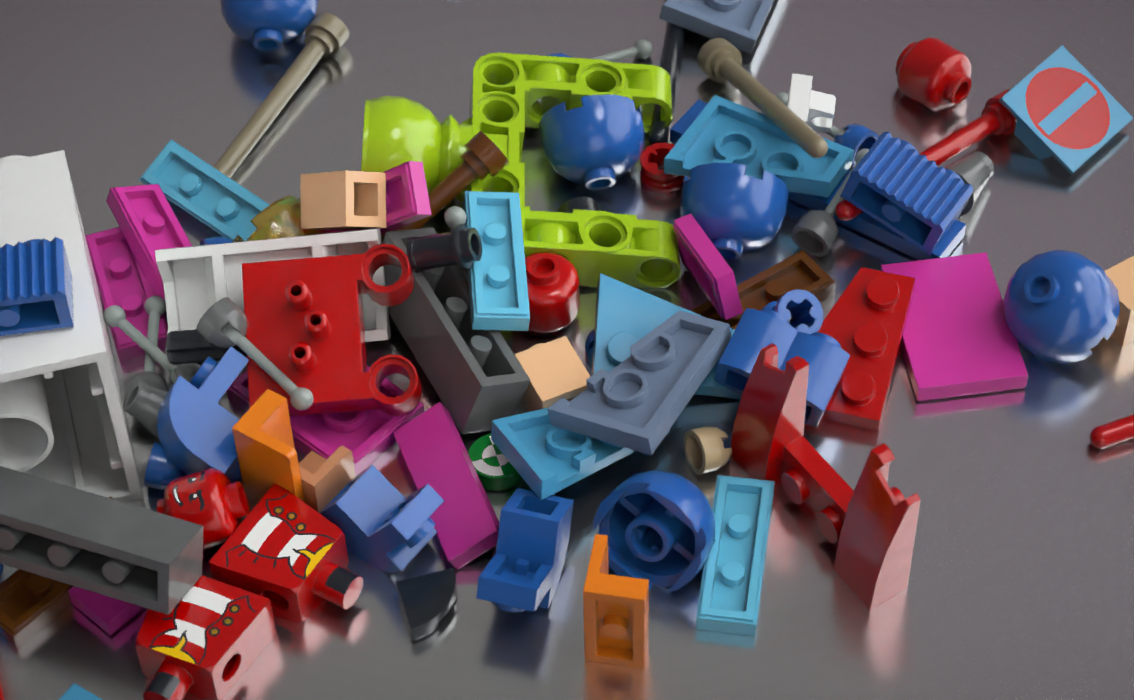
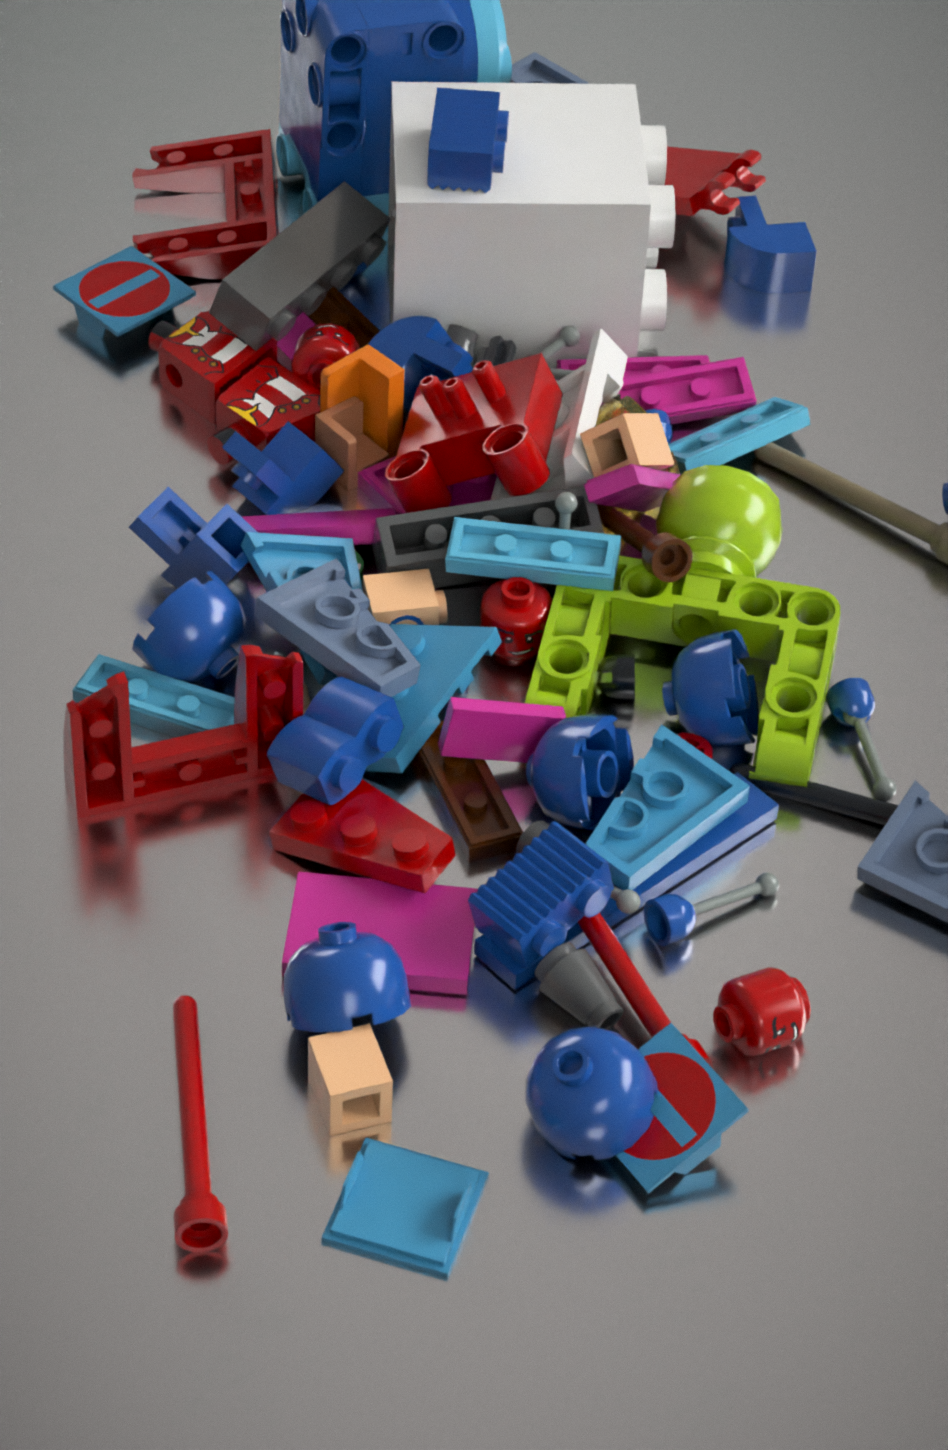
camera: 100 degrees right, 5 degrees down
hinge [196,297,313,410] -> none
black tile [396,567,457,641] -> none
black pin [407,224,482,273] -> none
orange panel [583,534,649,669] -> none
dark tan piece [697,38,828,158] -> none
bush [762,289,823,334] -> none
white tile [787,73,836,132] -> none
none -> blue cylinder [525,1027,658,1160]

